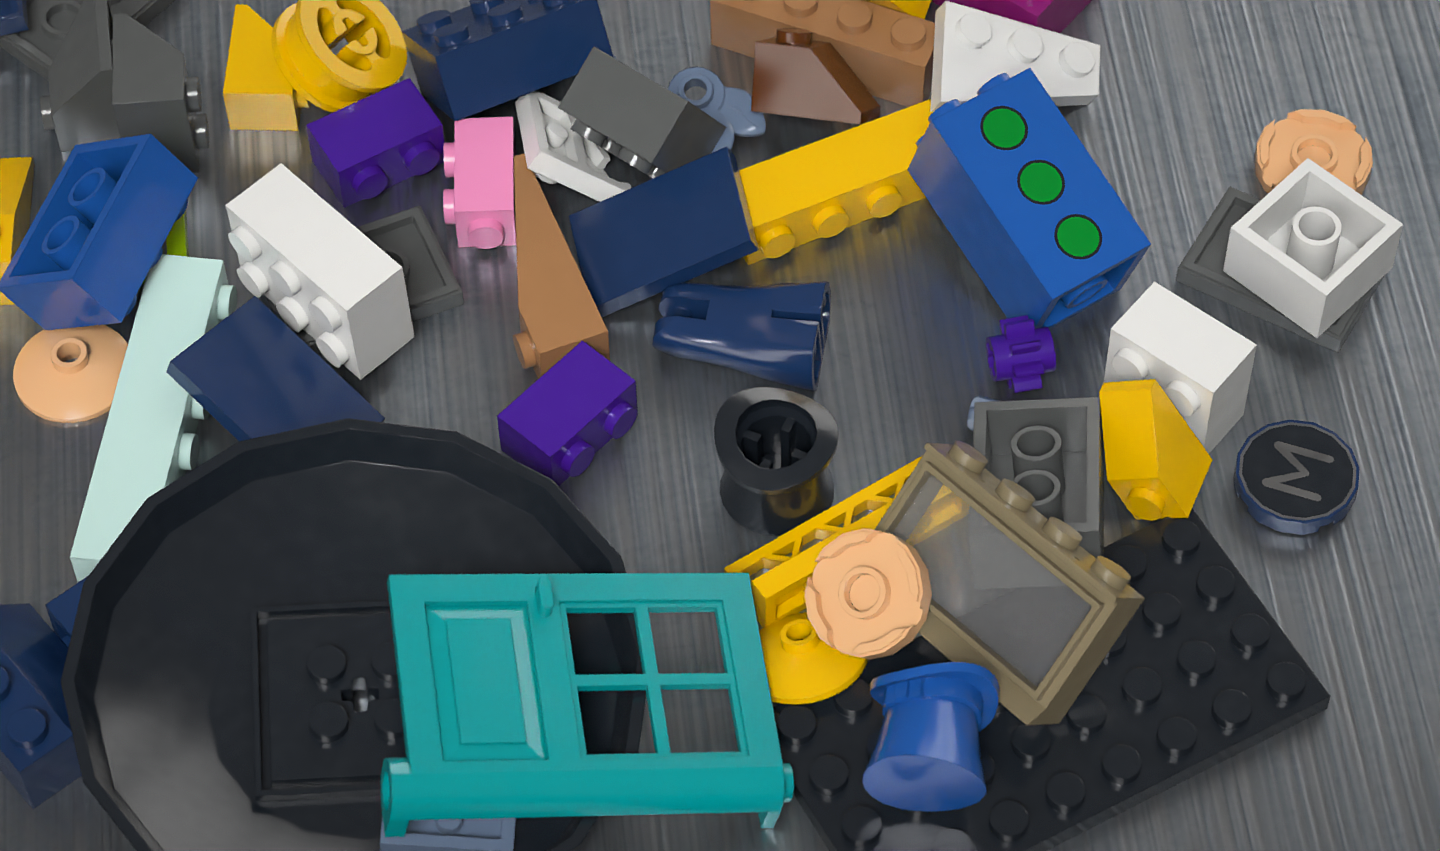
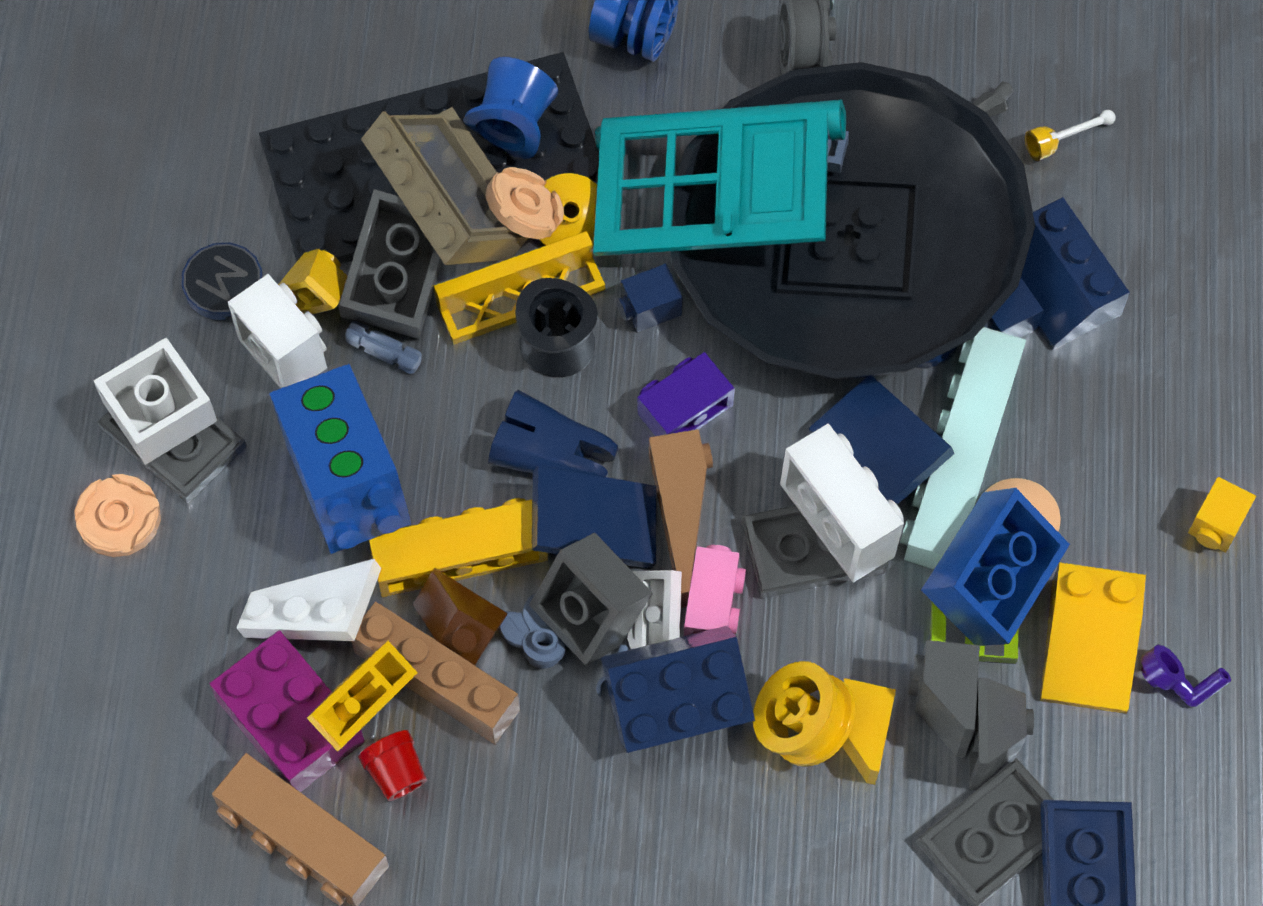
camera: 170 degrees left, 10 degrees up
dark purple brick [306,78,445,208] -> none
dark purple gear [986,315,1056,393] -> none
none -> dark blue brick [617,263,683,333]

